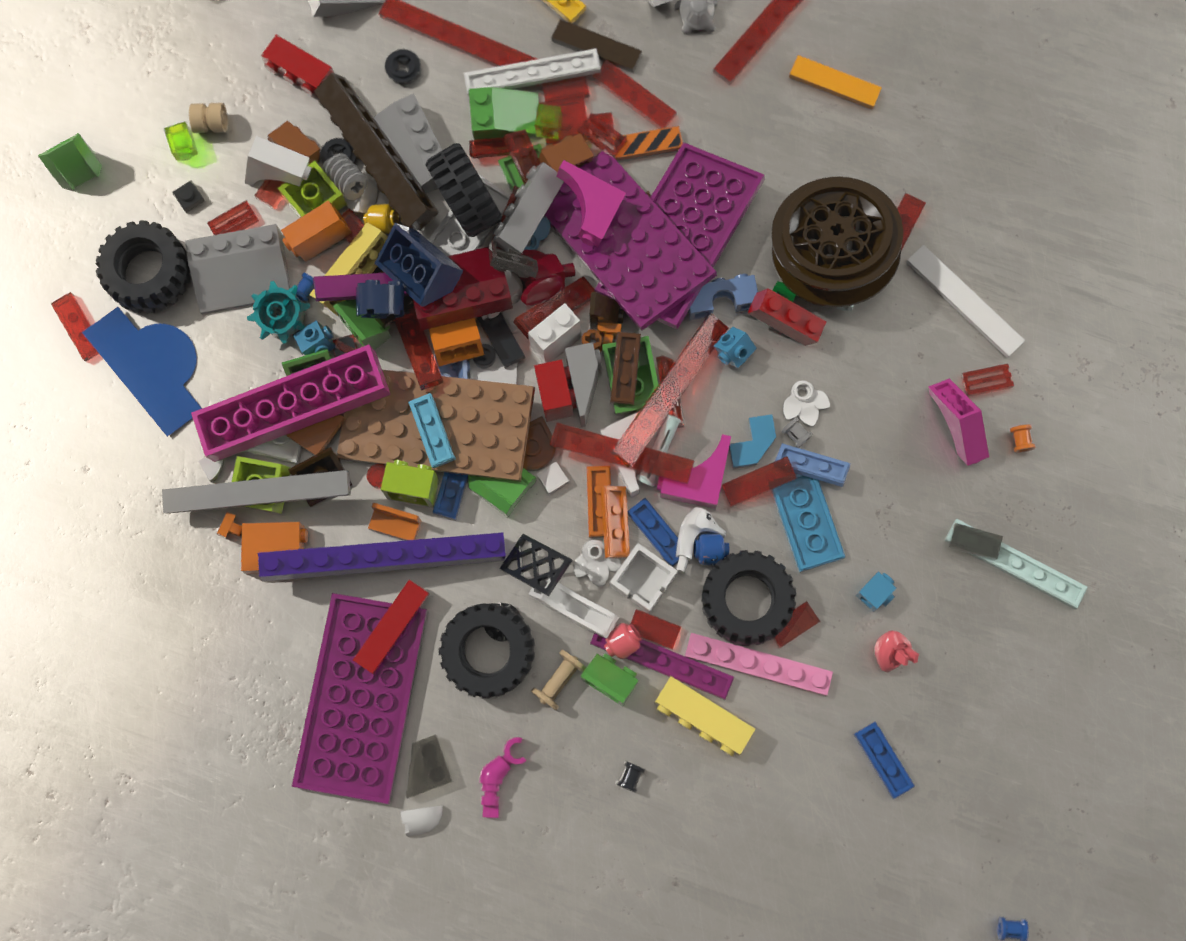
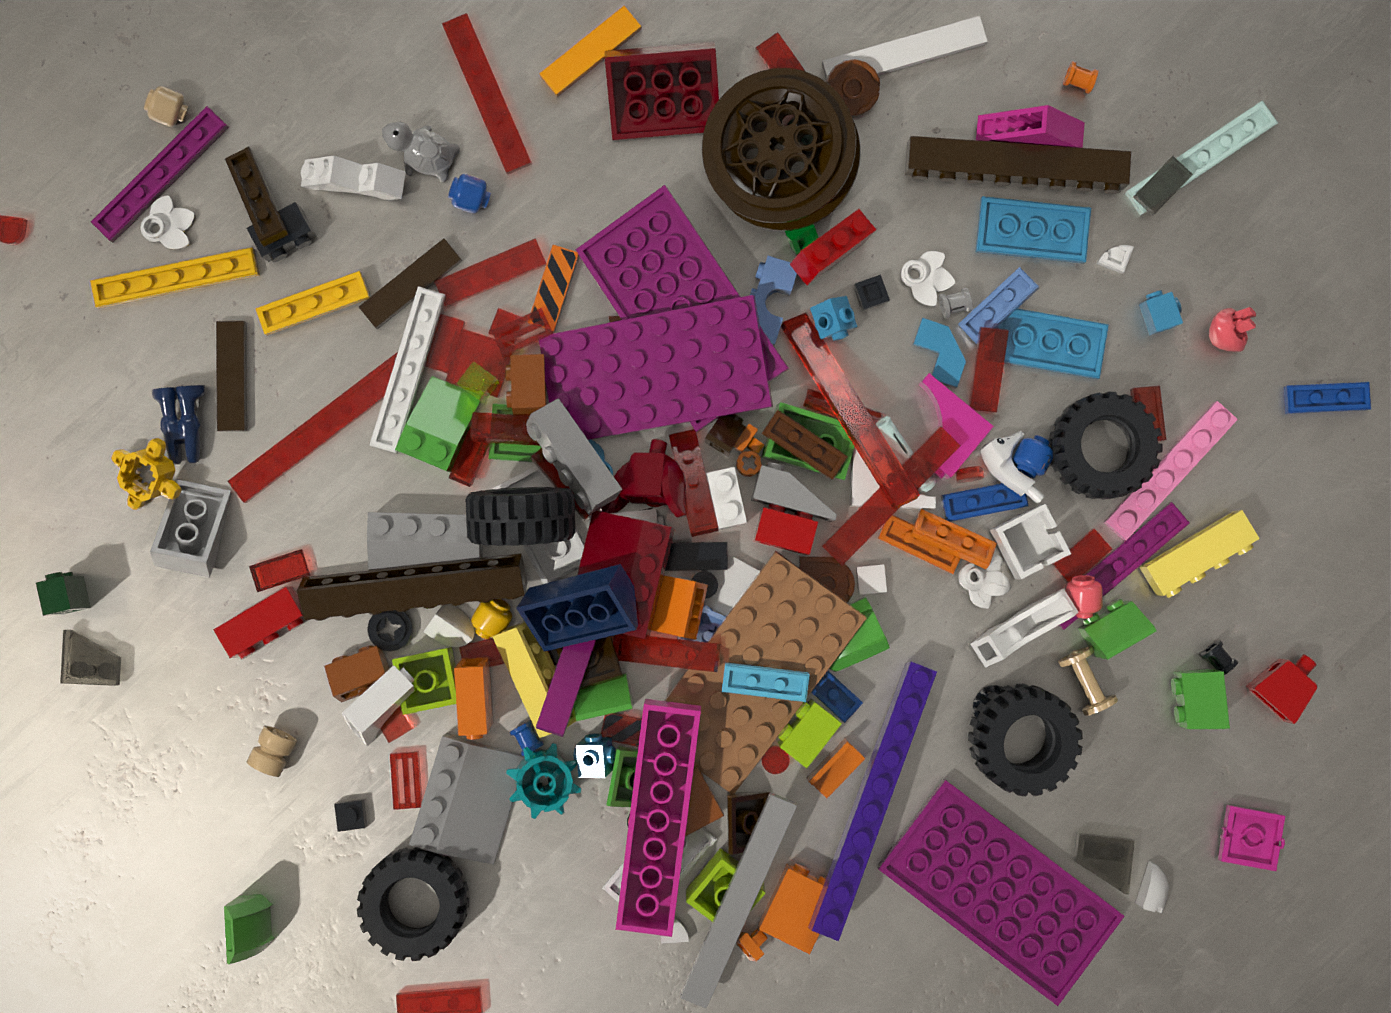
camera: 70 degrees left, 10 degrees up
blue sticker [82,307,202,437] -> none
clear neon green brick [164,121,198,161] -> none
light grey piece [322,154,368,201] -> none
red tile [353,580,430,675] -> none
dark blue brick [356,280,405,319] -> none
black gear [385,49,421,84] -> none
dark pink piece [479,737,526,818] -> none
clear smoke wing [488,240,539,278] -> none
black window [499,534,572,597] -> none
dark pink arch [556,160,626,247] -> none
clear red tile [961,363,1014,397] -> none
none -> clear red tile [249,549,310,592]
none -> blue head [448,173,491,214]
none -> dark red slope [604,42,719,140]
none -> dark orange tile [826,59,880,116]
none -> black plate [854,274,890,311]
none -> dark brown brick [905,136,1132,194]
none -> clear red tile [955,466,984,483]
none -> dark azure tile [975,196,1091,264]
none -> white tile [1096,245,1134,274]
none -> bright green slope [1171,668,1230,729]
none -> dark pink plate [1218,805,1285,871]
none -> red torso [1245,654,1318,724]

